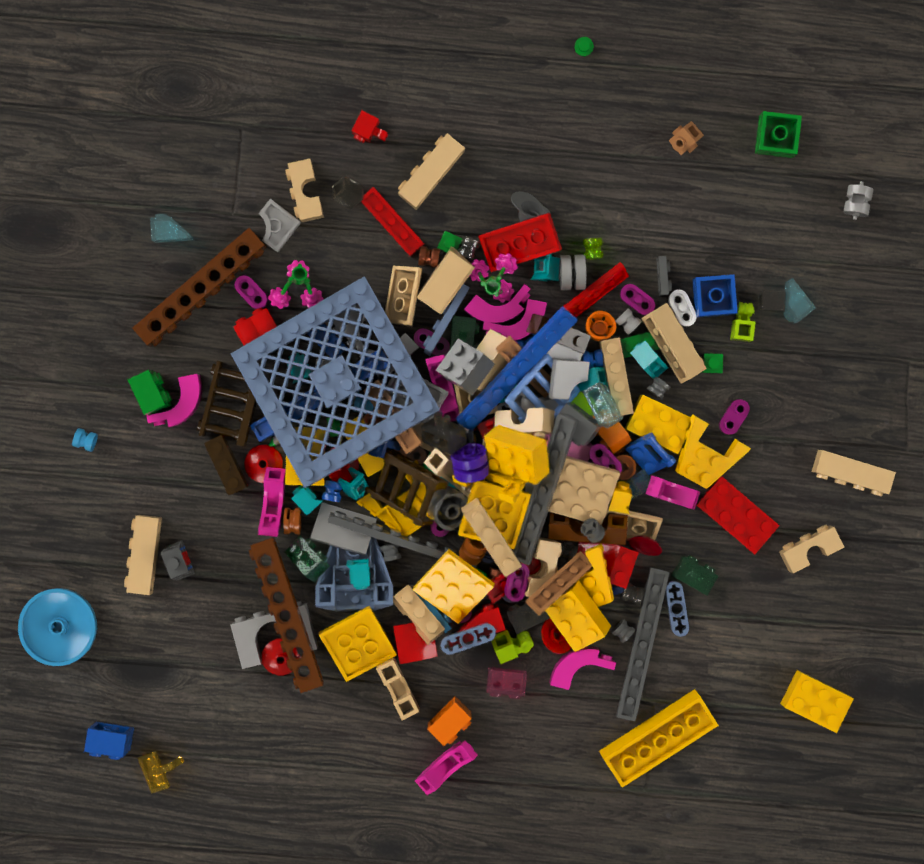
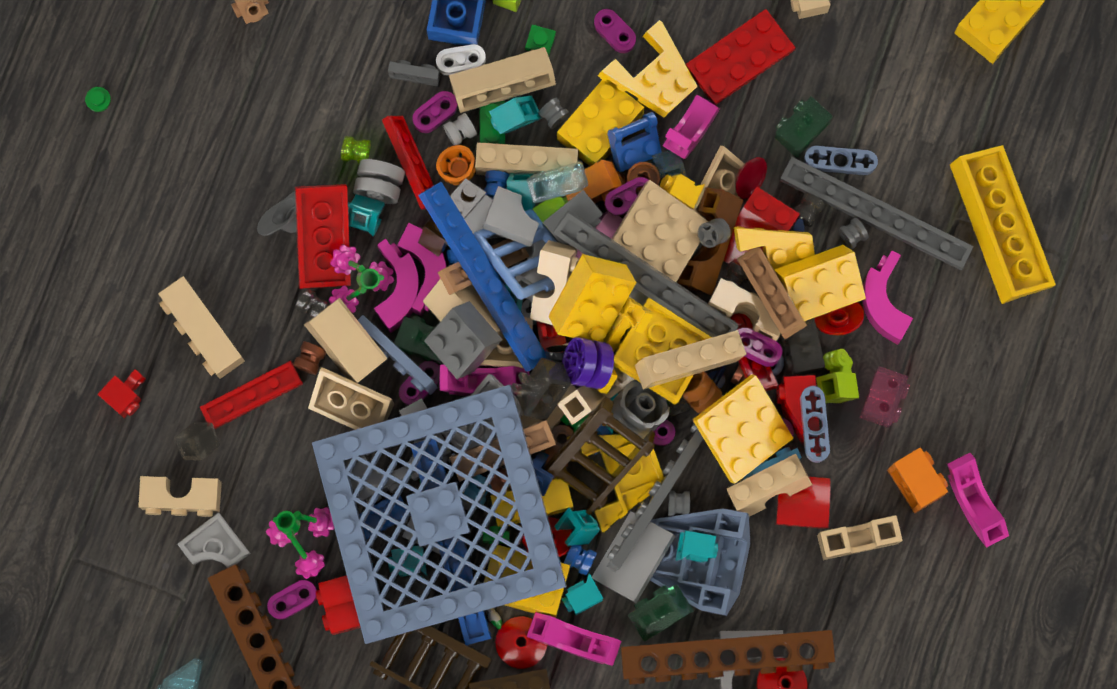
camera: 80 degrees left, 10 degrees down
dark orange wheel [284,508,302,535] -> none
yellow plate [319,605,397,682] -> none
green plate [437,231,462,253] -> none

